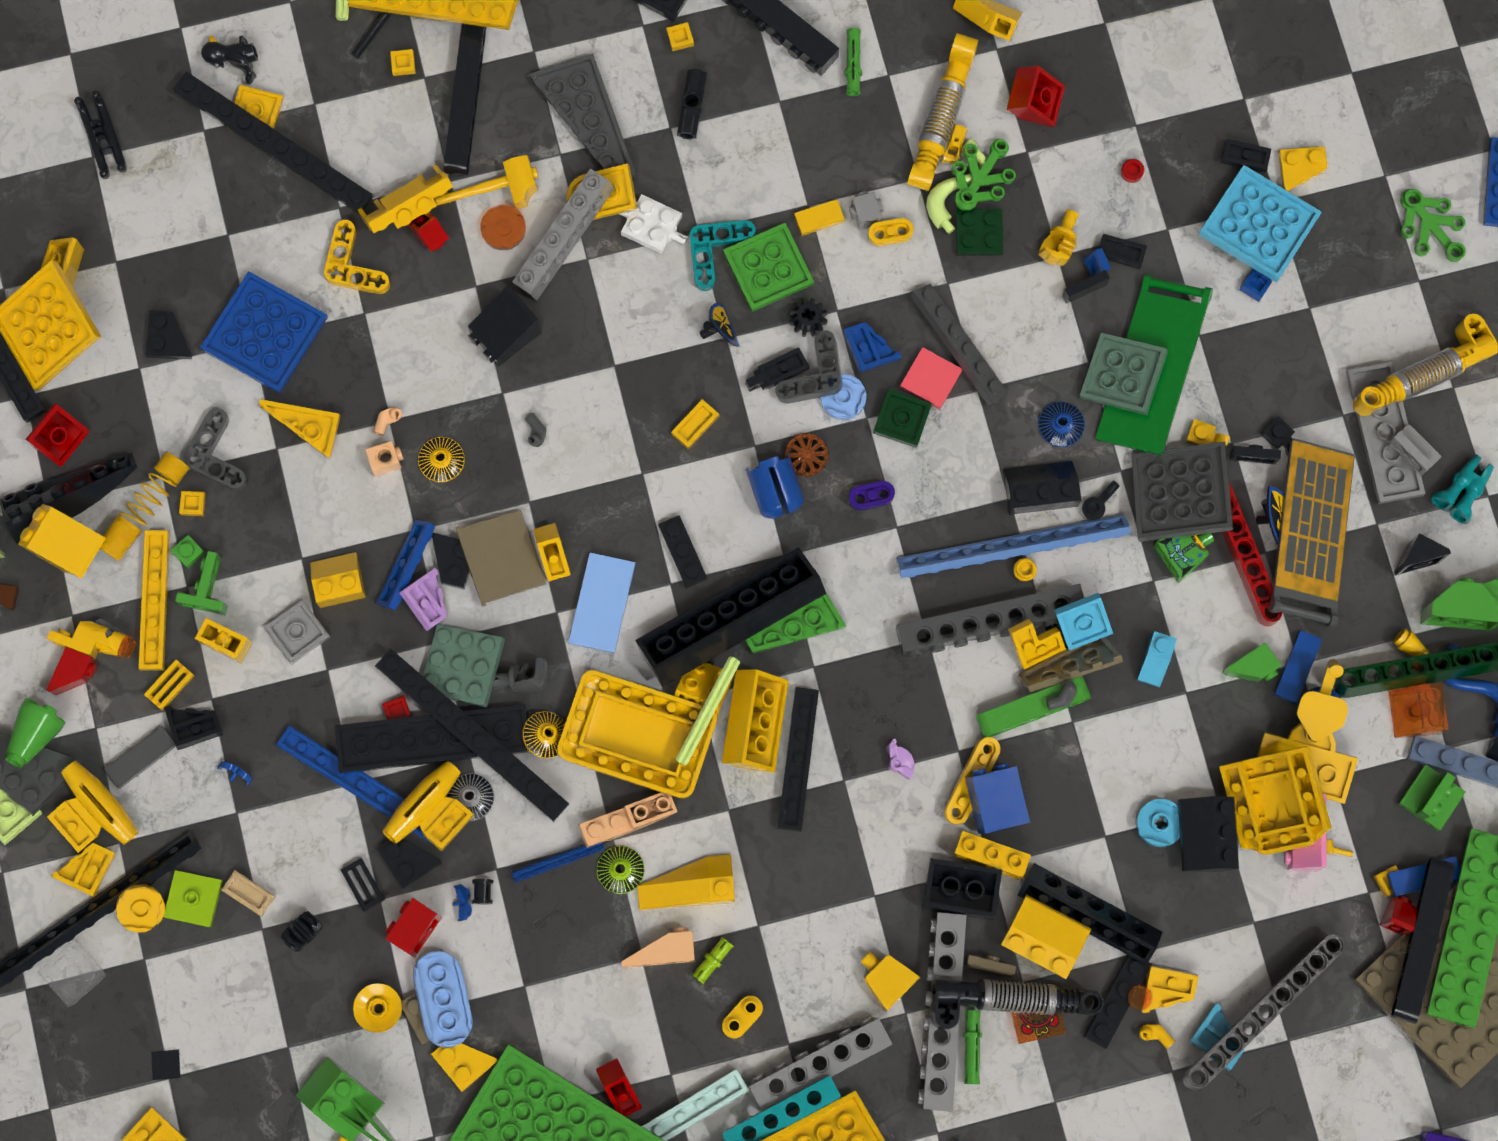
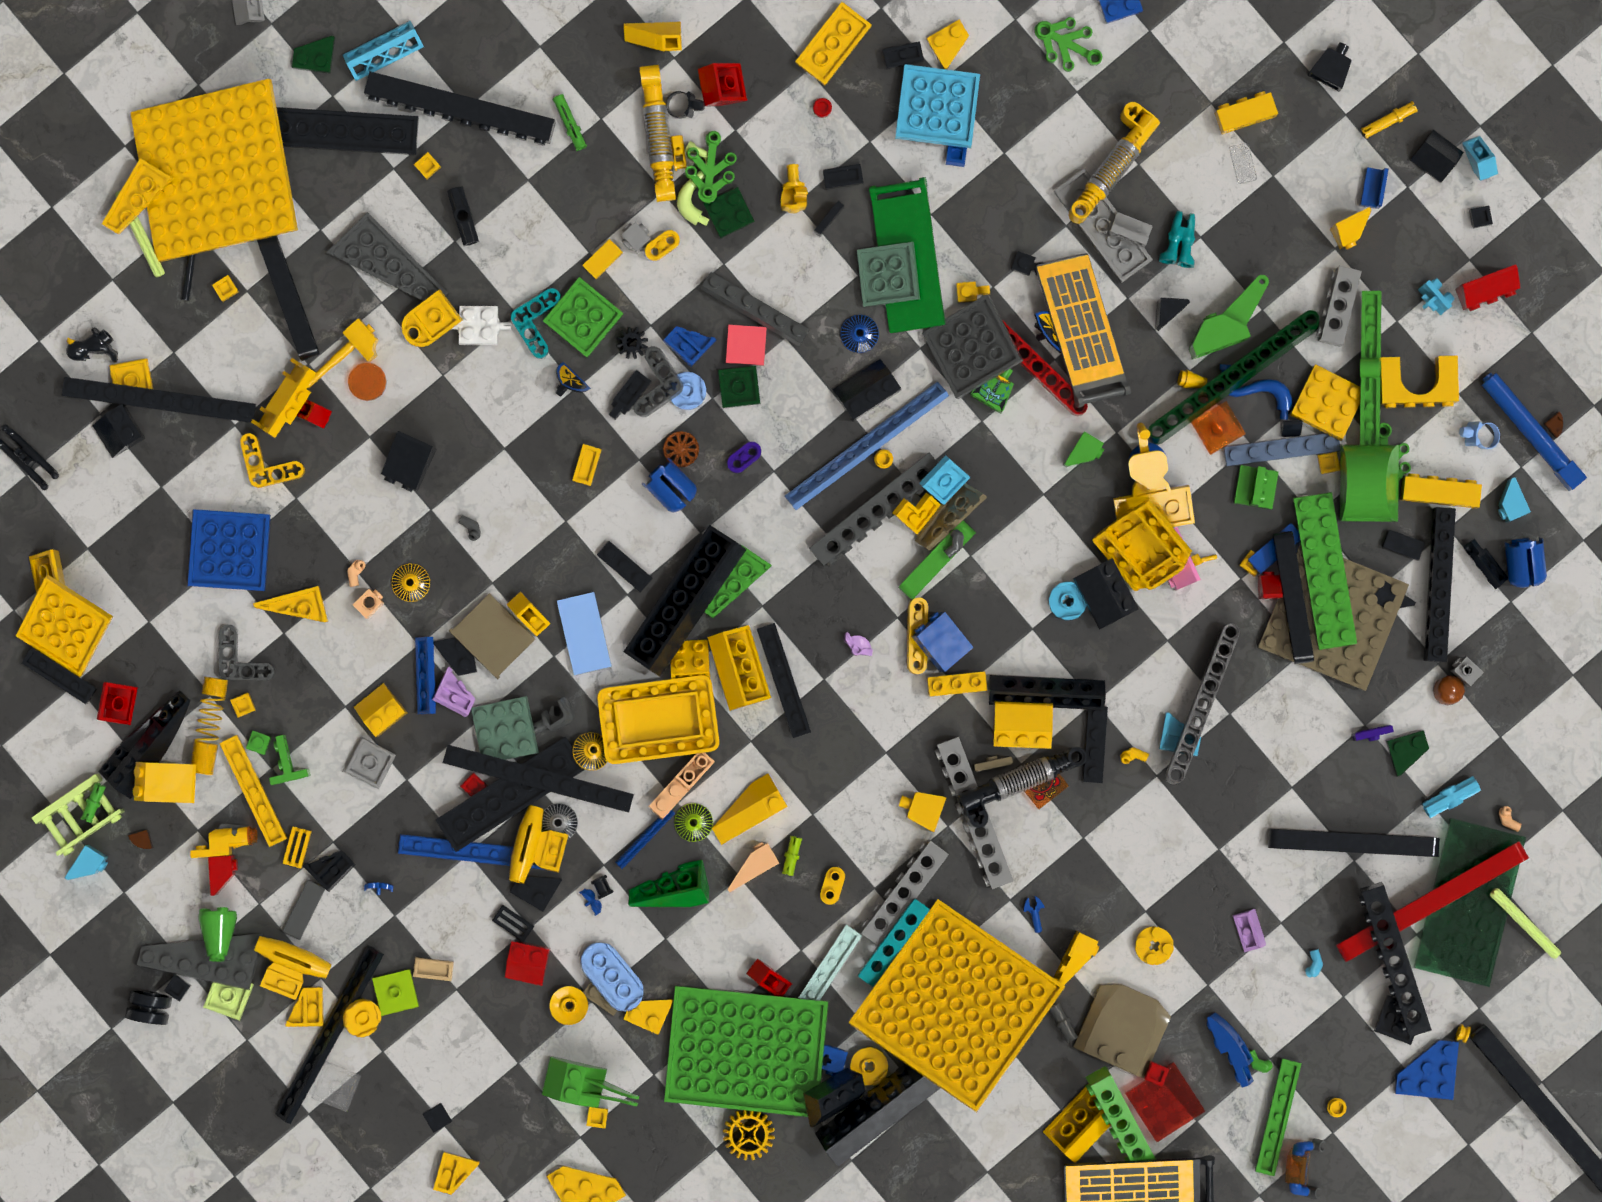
camera: 25 degrees left, 10 degrees up
black wing [146,311,192,360] -> none
yellow brick [194,618,253,664] -> none
black gear [281,911,323,952] -> none
red brick [385,898,442,958] -> none
light grey brick [512,169,615,301] -> none
yellowish green axle [676,656,740,765] -> none
black slope [922,858,1002,921] -> none
bright green pin [963,1010,982,1084] -> none
black plate [1082,480,1120,520] -> none
blue plate [1083,248,1111,277] -> none
clear orange plate [1128,985,1153,1010] -> none
medium azure slope [1137,631,1177,687] -> none
yellow wing [1141,965,1199,1013] -> none
black plate [1230,445,1281,465] -> none
blue tile [1274,630,1322,704] -> none
none -> black slope [92,404,145,458]
none -> red slope [505,940,551,986]
none -> green wedge [628,860,709,907]
none -> black piece [666,91,705,119]
none -> yellow plate [795,2,872,86]

